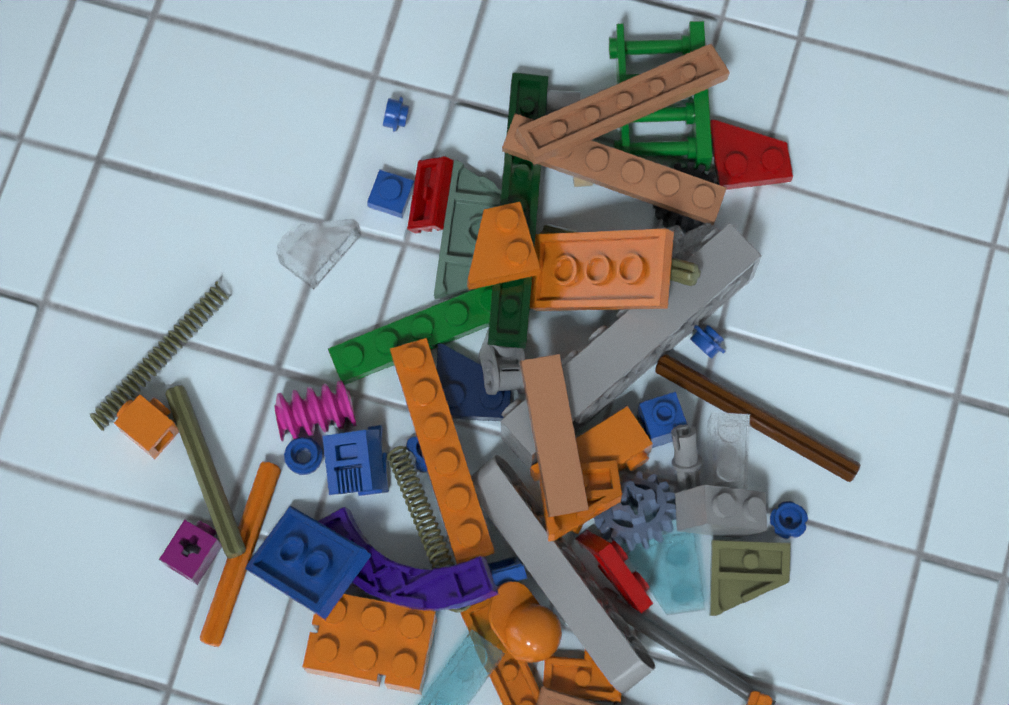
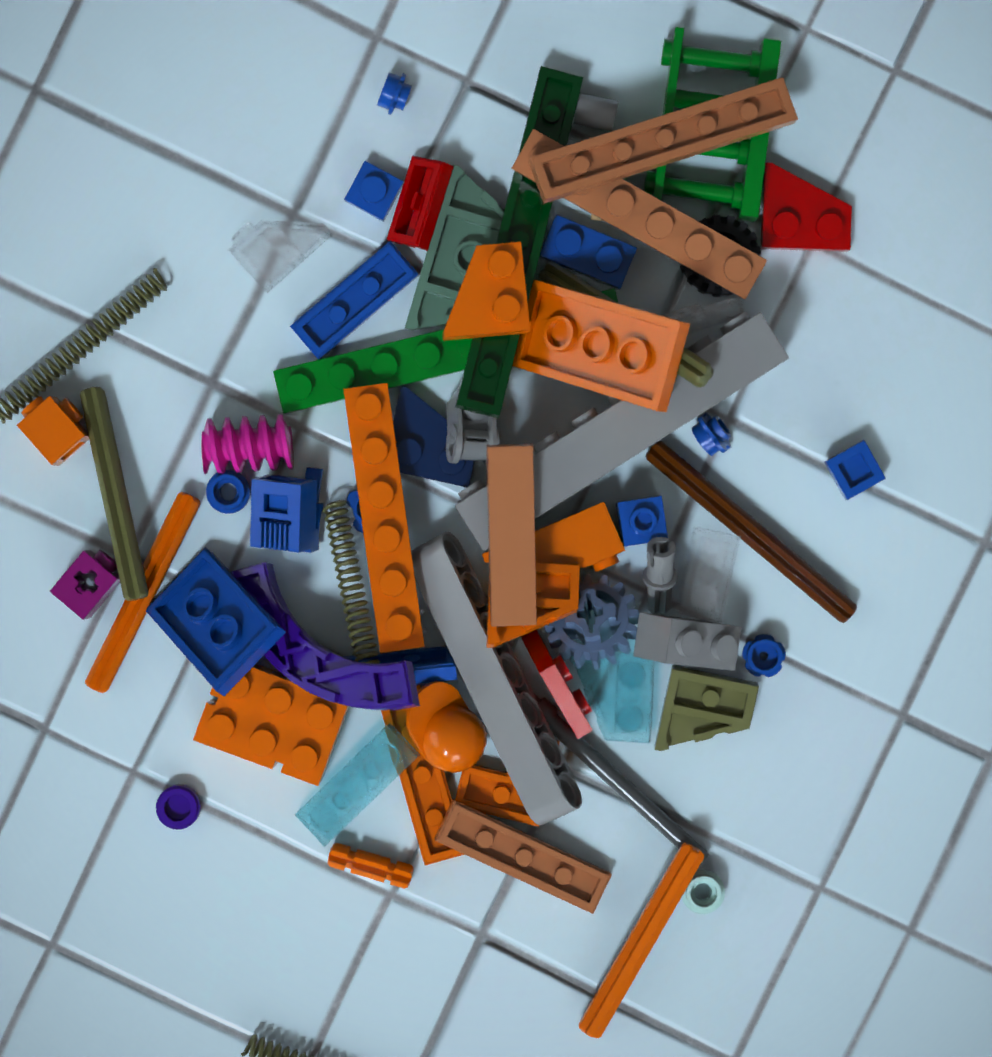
camera: 10 degrees right, 15 degrees up
none -> blue tile [290,241,419,360]
none -> blue plate [539,214,637,290]
none -> blue plate [824,440,886,500]

